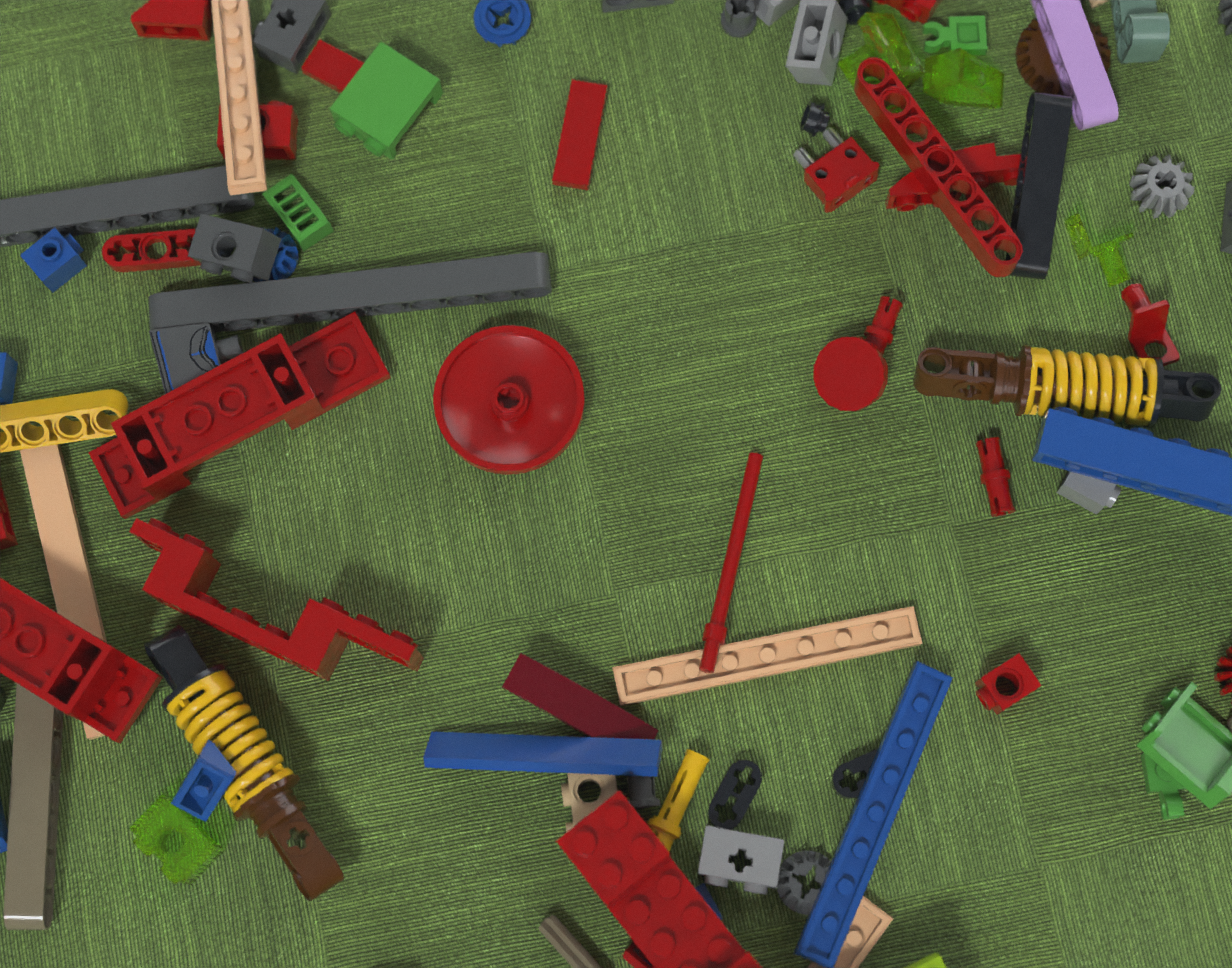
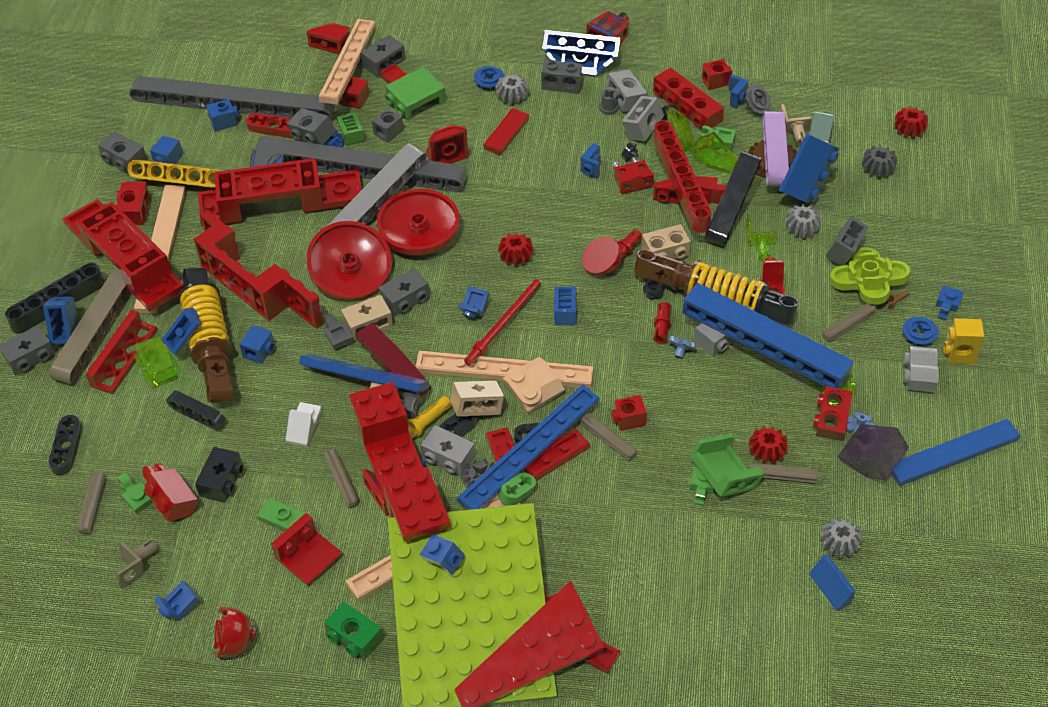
camera: 15 degrees right, 25 degrees down
none -> red fence [85,310,158,395]
none -> black beam [166,390,226,430]
none -> blue brick [239,325,275,364]
none -> white slope [286,402,322,447]
none -> red dish [306,221,391,301]
none -> dark grey plate [324,313,354,350]
none -> light grey beam [327,143,427,226]
none -> tan brick [341,295,393,341]
none -> dark grey brick [372,108,404,143]
none -> dark grey brick [379,268,430,317]
none -> red slope [425,125,469,164]
none -> tan brick [450,381,504,416]
none -> blue bracket [458,286,490,319]
none -> red plate [486,427,515,463]
none -> light grey gear [496,74,528,105]
none -> red gear [498,231,534,267]
none -> bright green beam [498,473,536,506]
none -> light nougat slope [502,357,565,415]
none -> red tile [524,429,590,481]
none -> blue slope [554,286,576,325]
none -> blue bracket [580,143,601,178]
none -> dark tan axle [581,413,637,460]
none -> tan brick [641,224,691,259]
none -> black plate [643,280,664,298]
none -> medium blue plant [669,336,697,358]
none -> blue slope [779,134,840,204]

